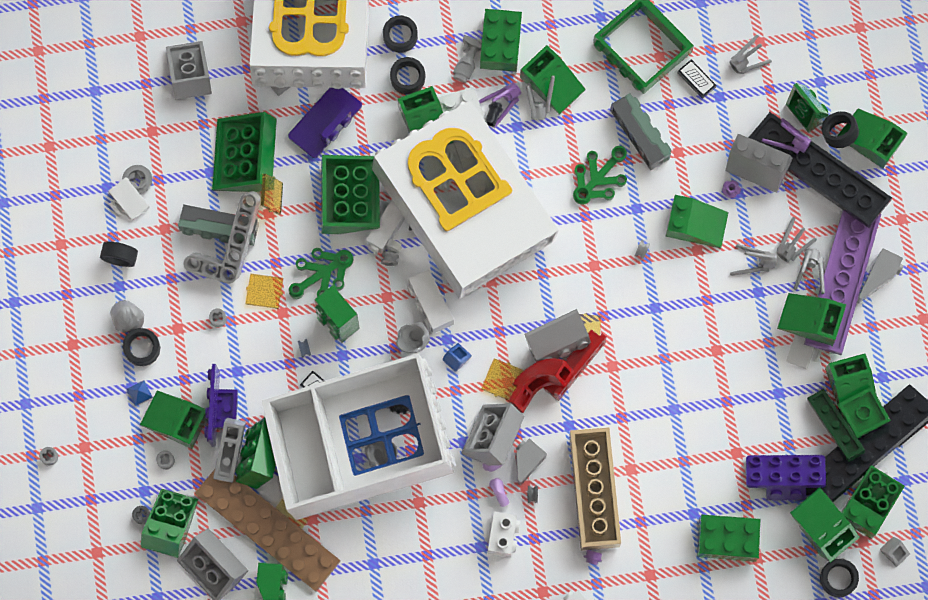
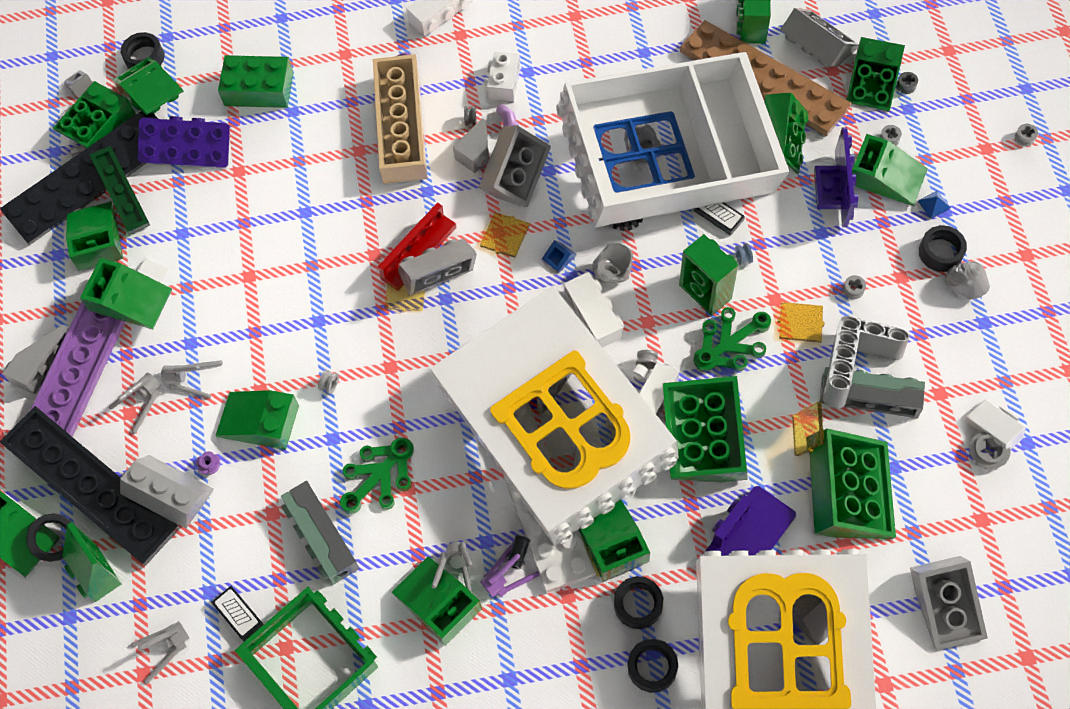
camera: 175 degrees left, 10 degrees down
black tyre [100,241,138,267] -> none
light grey slope [213,418,246,483] -> none
light grey piece [453,35,482,83] -> none
green brick [480,9,522,72] -> none
red arch [508,358,574,413] -> none
medium lavender plant [762,118,812,154] -> none
light grey plant [794,248,825,294] -> none
green tile [837,386,891,438] -> none

